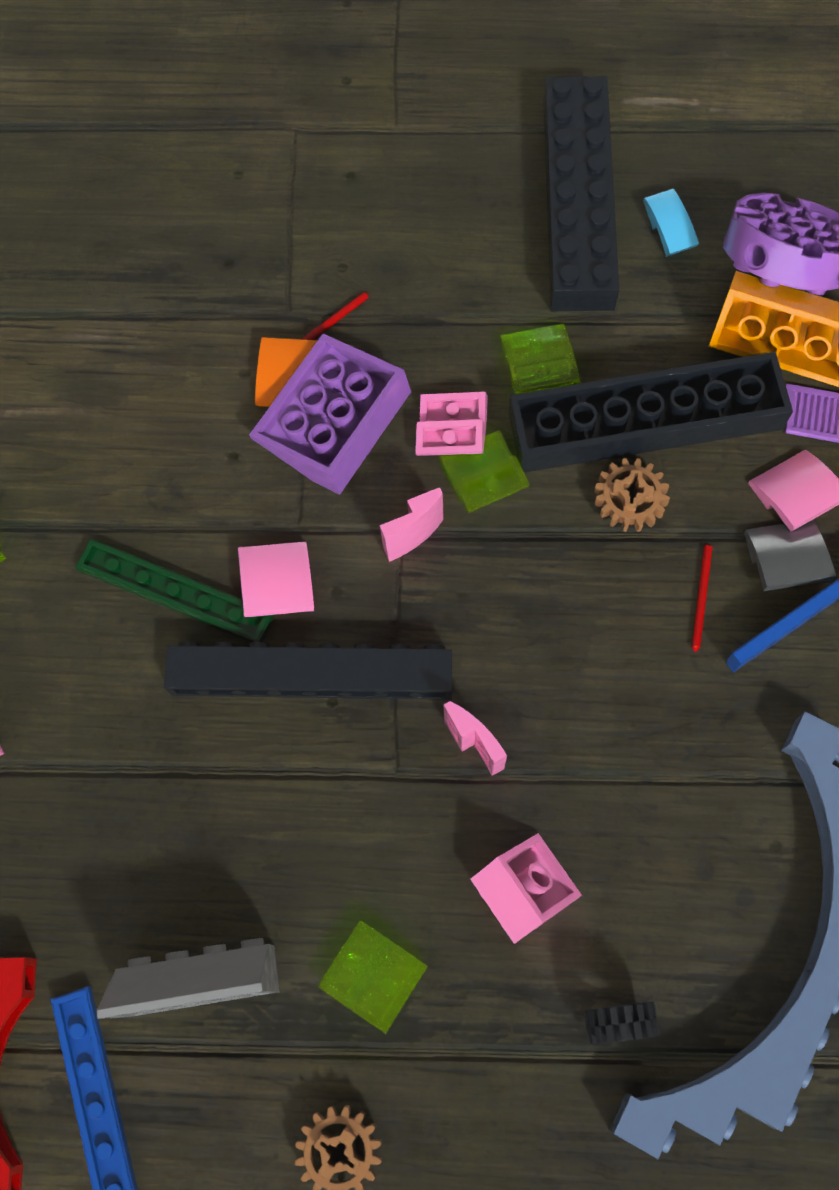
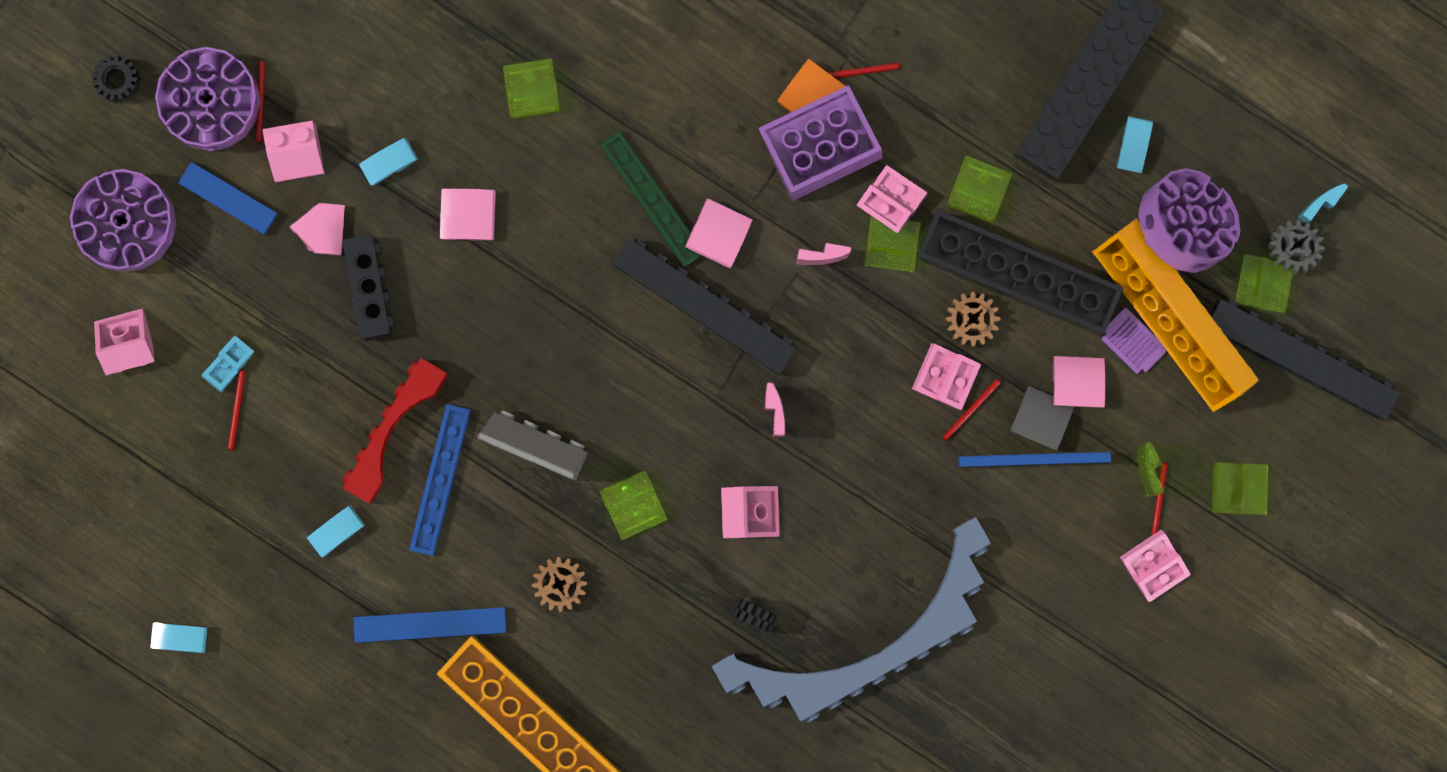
camera: 20 degrees right, 15 degrees up
none -> bright pink slope [912,343,981,410]

